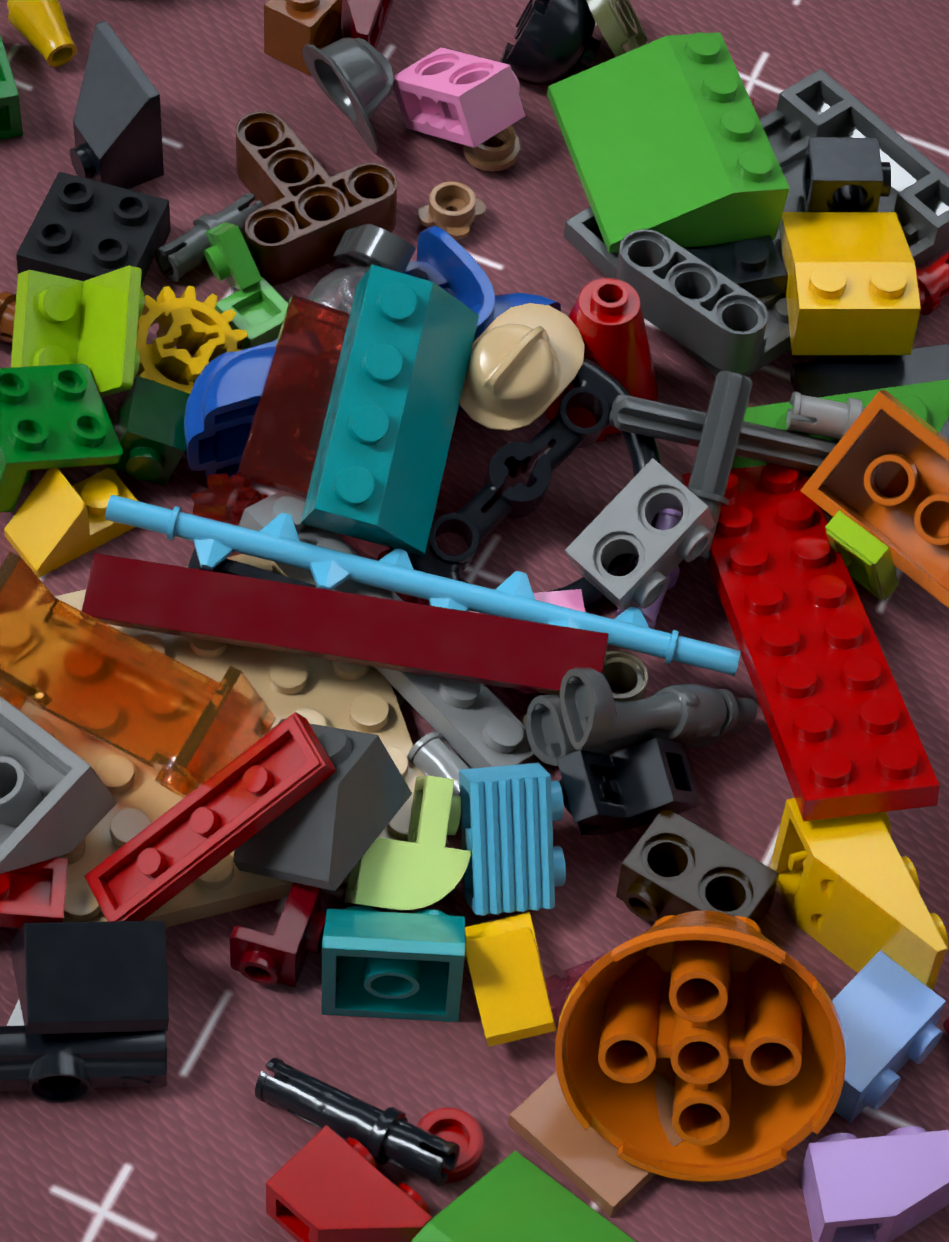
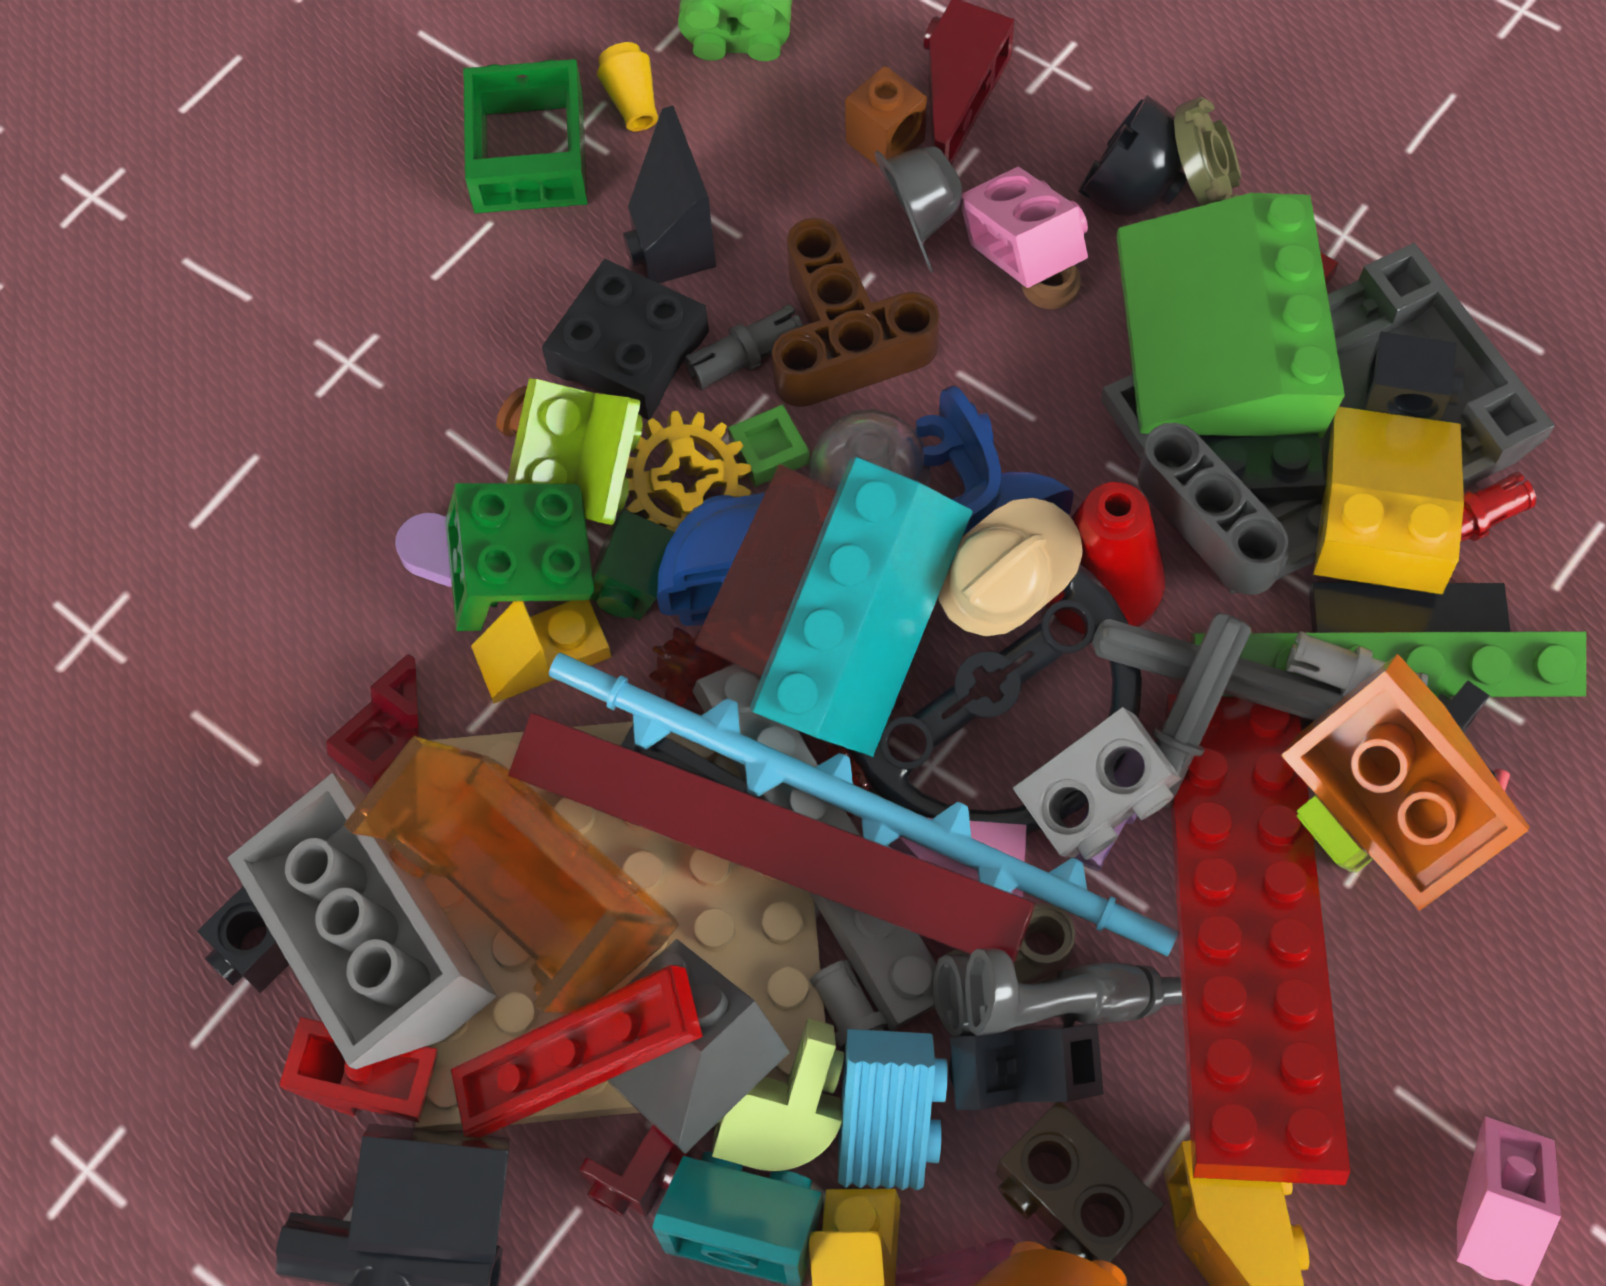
camera: 20 degrees right, 10 degrees up
bright green plate [204,222,262,290] -> none
dark grey beam [333,224,416,275] -> none
medium nougat plate [418,181,486,240] -> none

